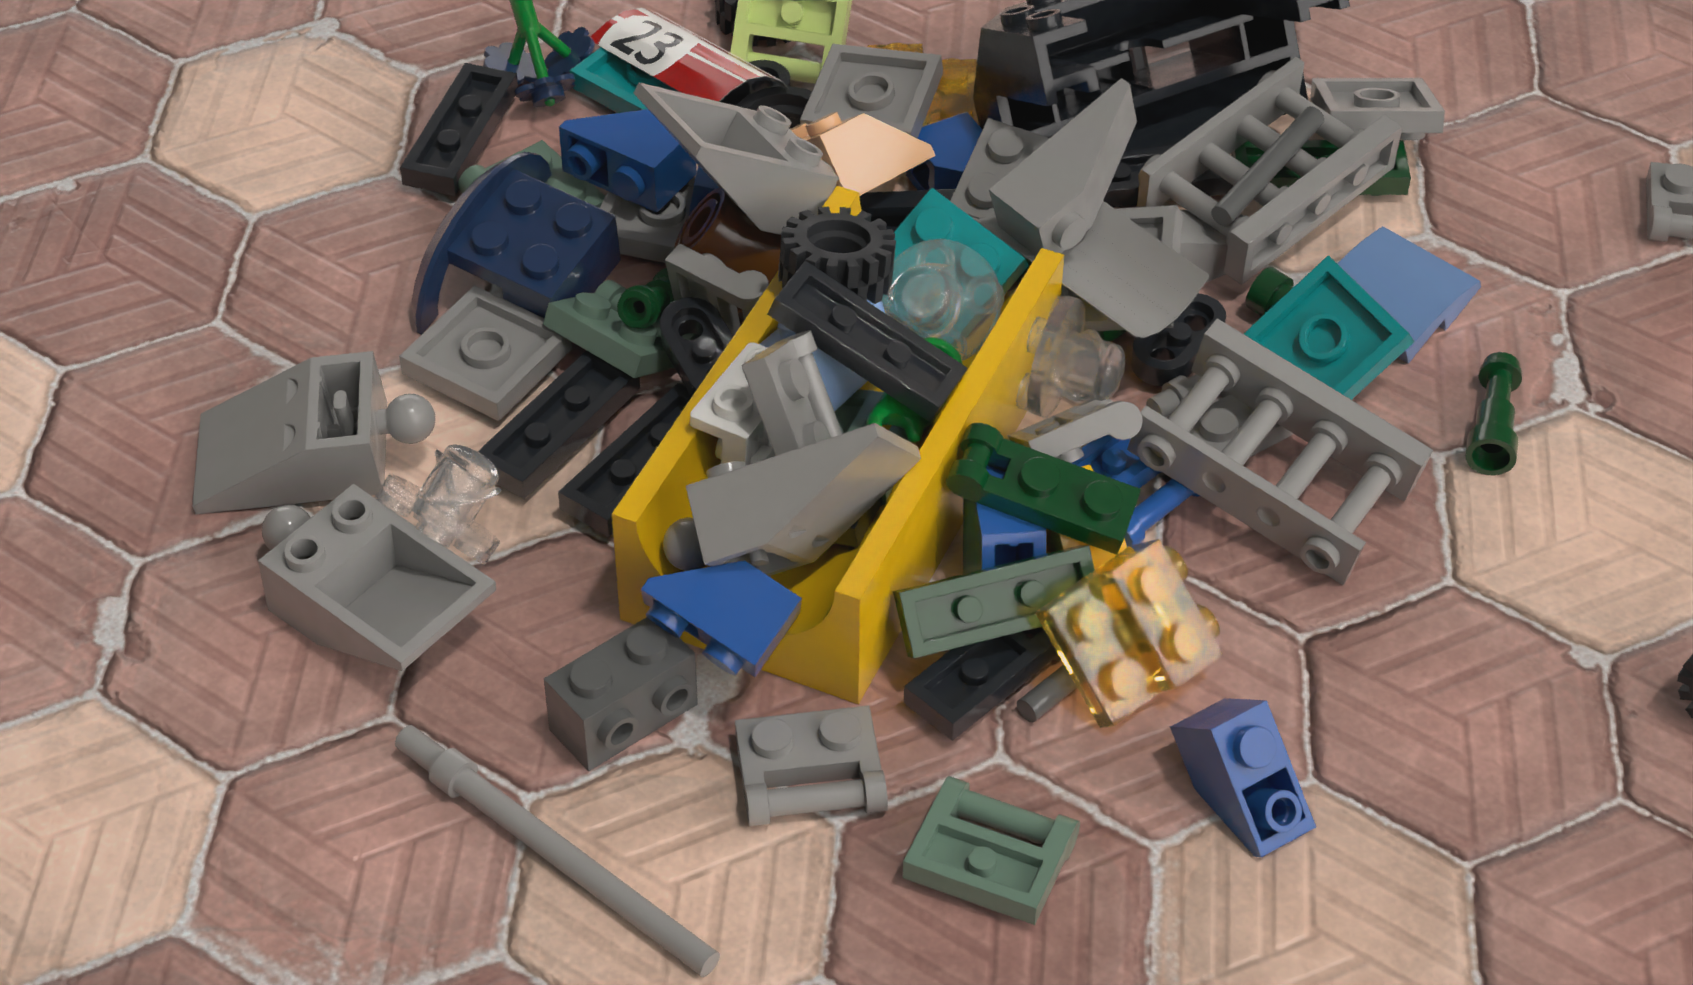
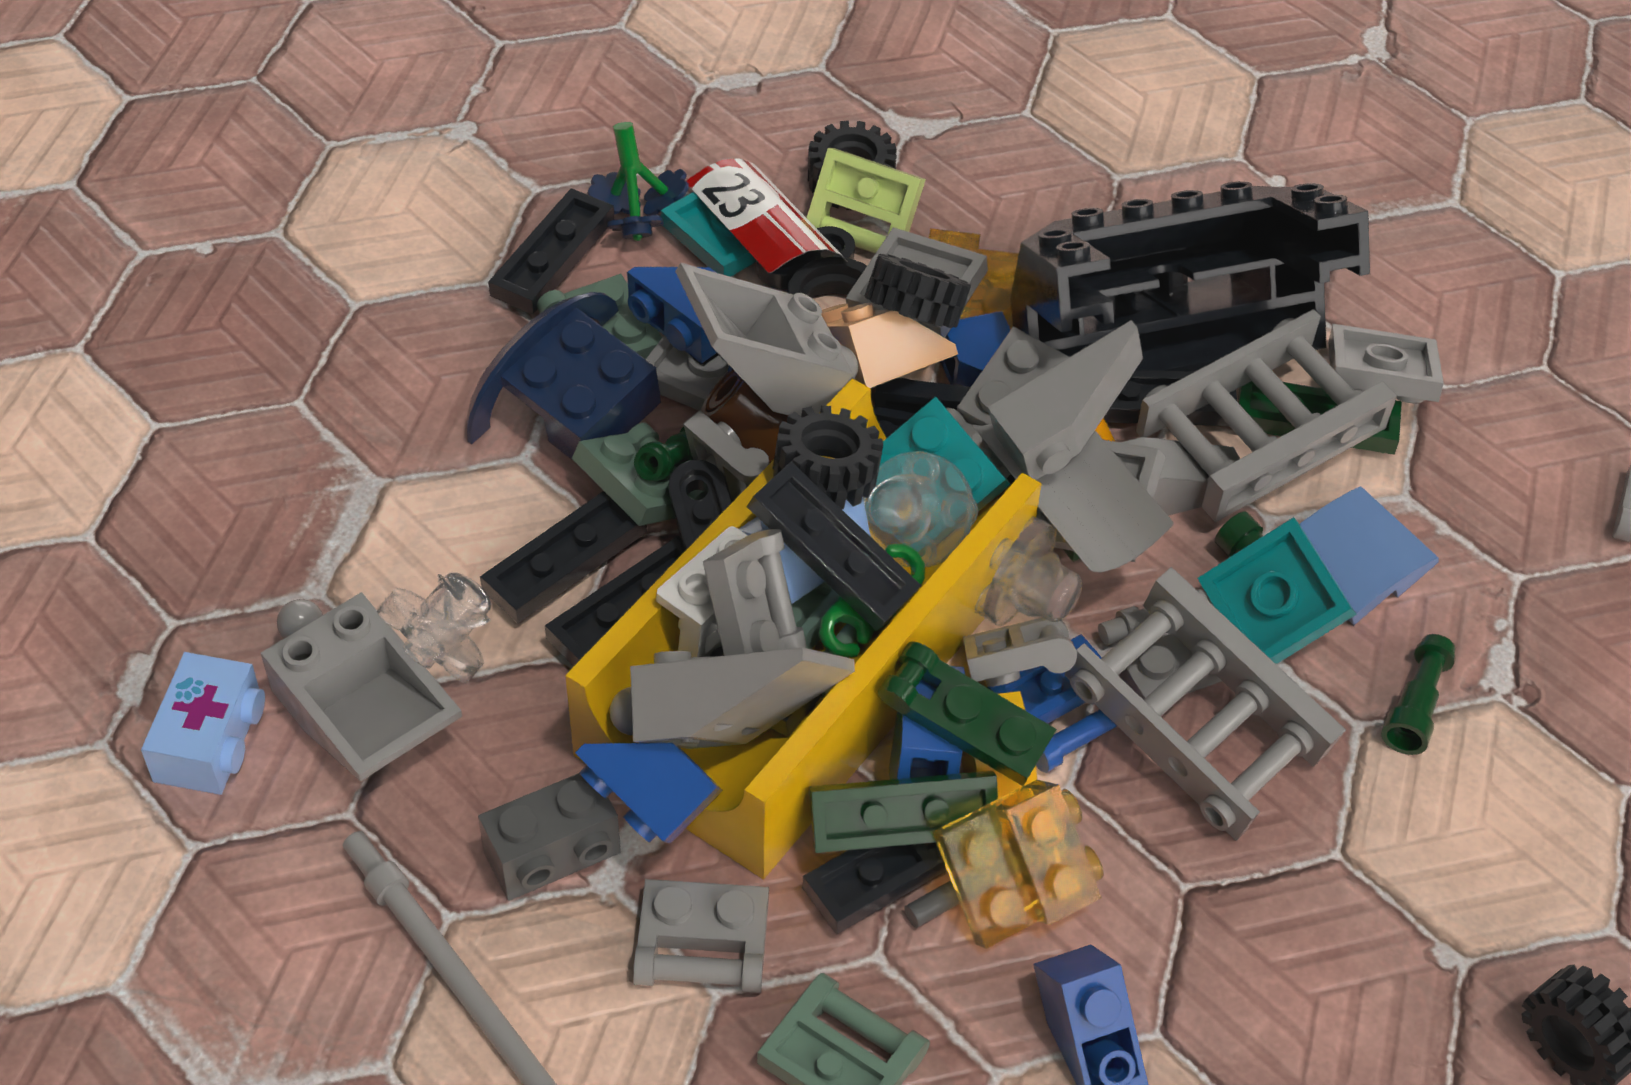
camera: 10 degrees right, 5 degrees up
light grey slope [192,351,436,515] -> none
light grey plate [399,285,573,421] -> none
black plate [1131,293,1226,386] -> none
dark grey bar [1211,106,1324,226] -> none
none -> light blue brick [141,652,265,795]
none -> black tyre [864,254,971,328]

